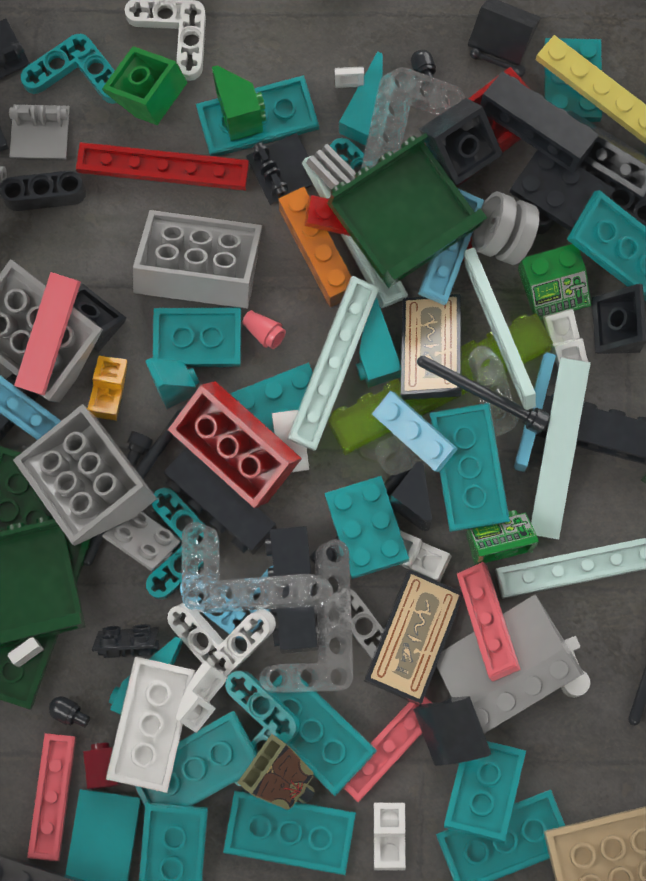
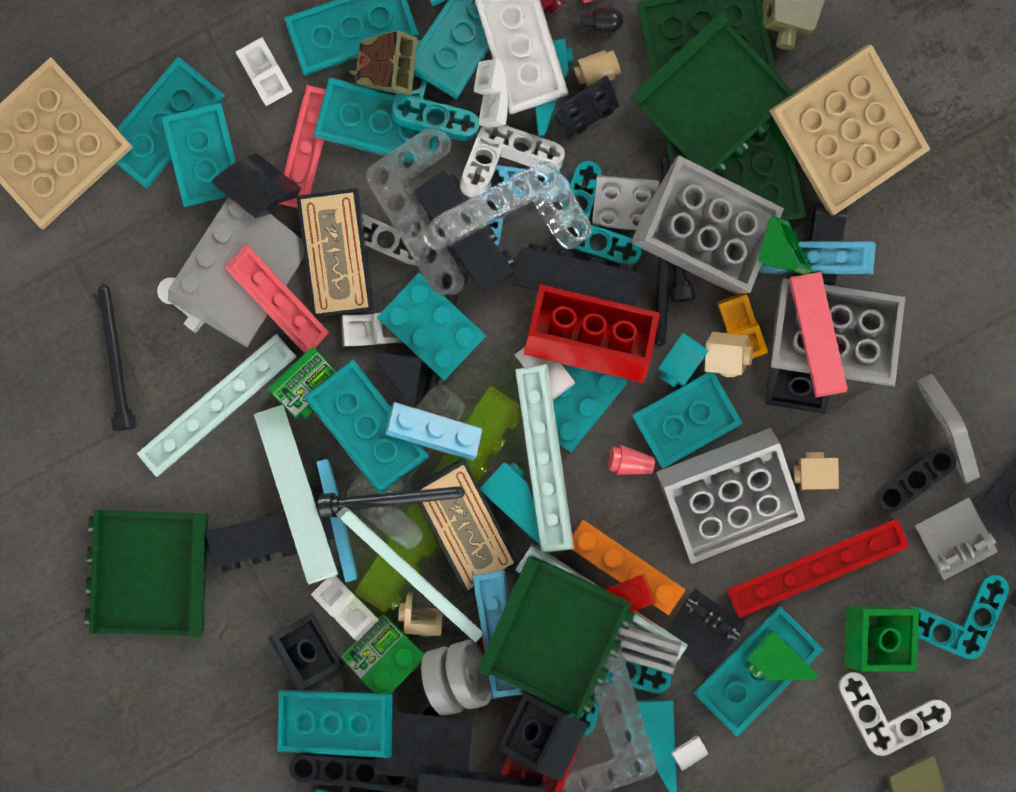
camera: 150 degrees right, 10 degrees up
white tile [8,637,44,667] -> none
none -> tan bracket [399,592,443,637]
none -> tan brick [574,50,621,87]
none -> tan brick [705,332,753,377]
none -> green slope [757,216,814,275]
none -> tan brick [793,452,839,490]

